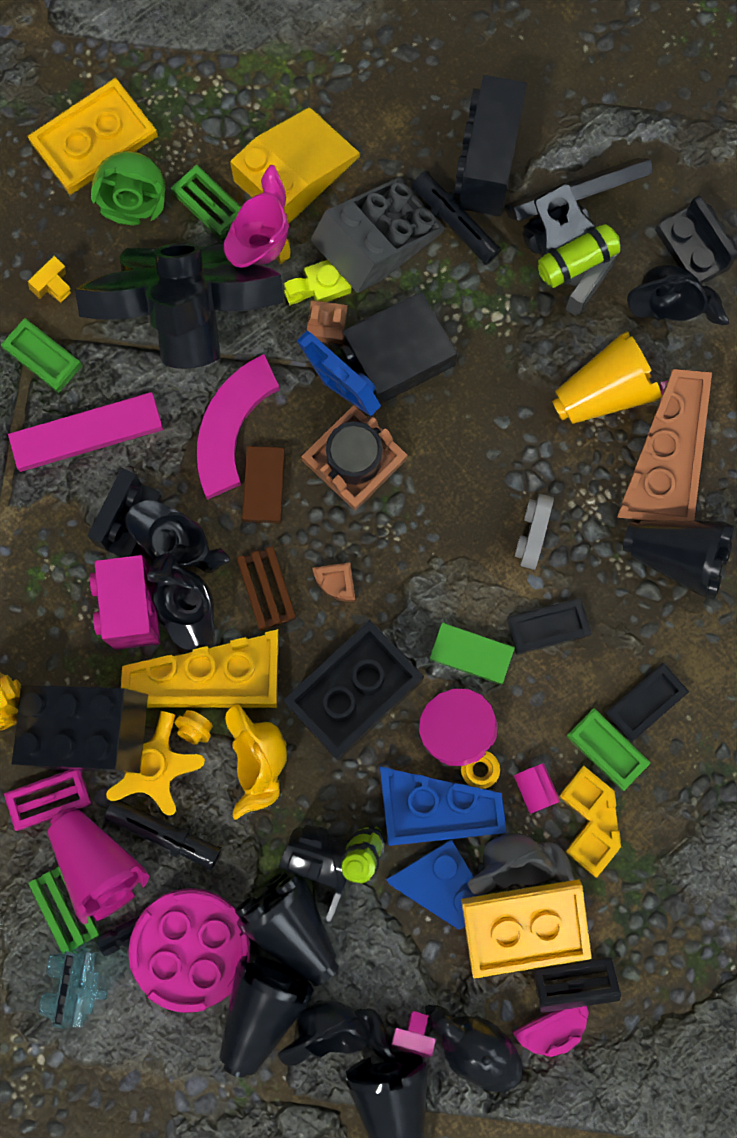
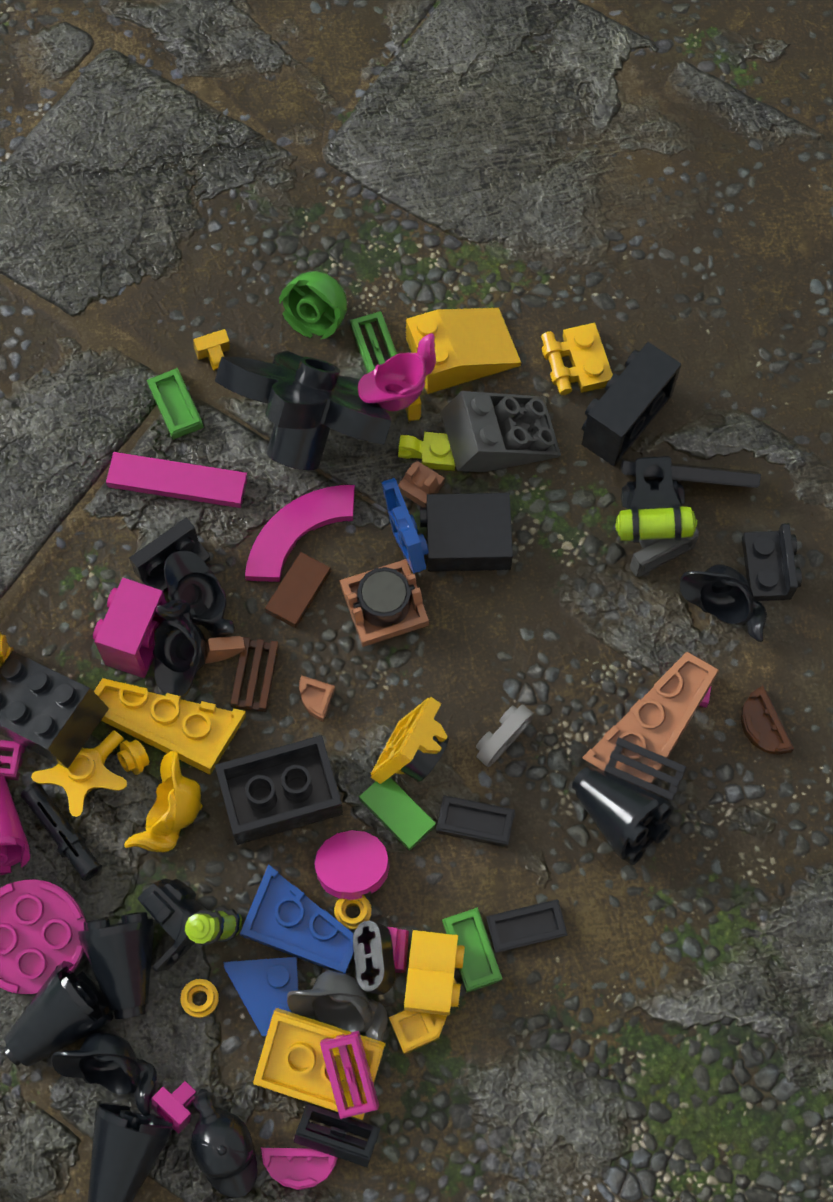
camera: 25 degrees right, 10 degrees down
yellow tile [27,78,158,195] -> none
black pin [411,171,502,265] -> none
yellow cone [552,331,662,424] -> none
none -> yellow plate [180,979,219,1018]
none -> nougat tile [205,636,245,664]
none -> dark pink tile [320,1031,379,1119]
none -> black beam [353,920,395,995]
none -> yellow piece [371,697,449,784]
none -> yellow brick [404,930,465,1016]
none -> yellow plate [541,323,613,395]
none -> black tile [604,737,687,801]

